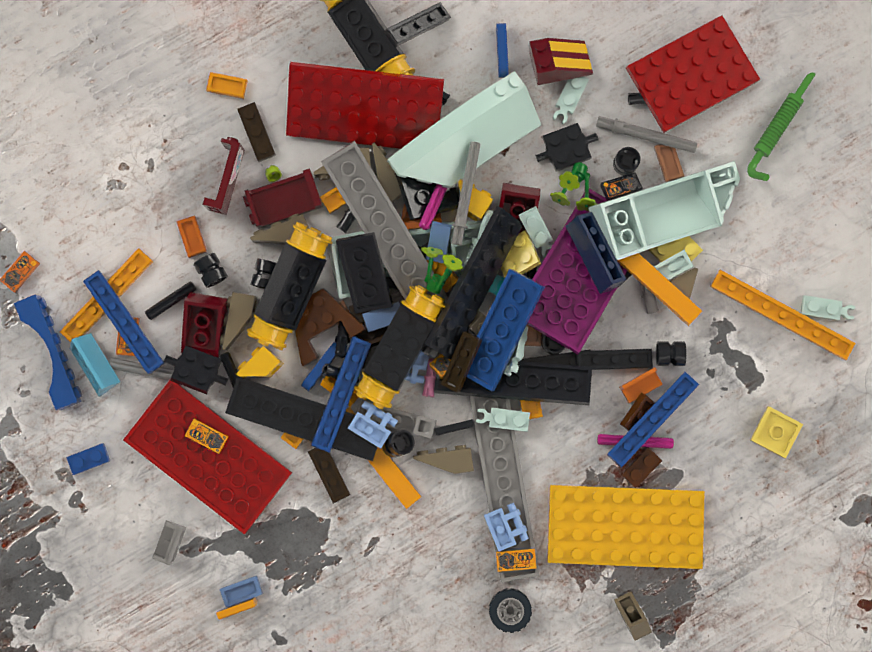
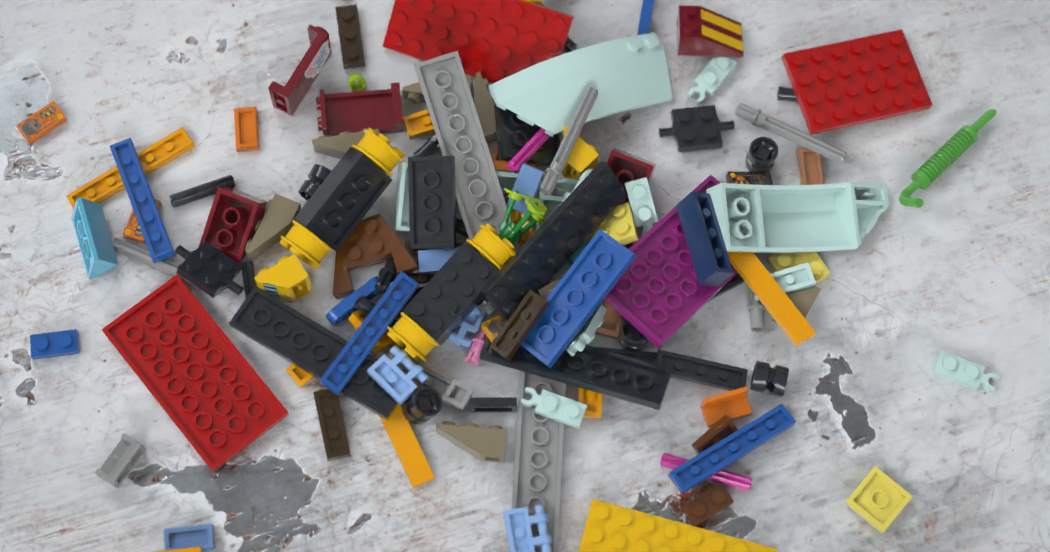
camera: 10 degrees right, 15 degrees down
blue arch [14,294,82,410] -> none
tile [185,419,229,454] -> none
black wheel [193,253,228,288] -> none
lime plant [550,162,597,211] -> none
light orange plate [710,270,856,360] -> none

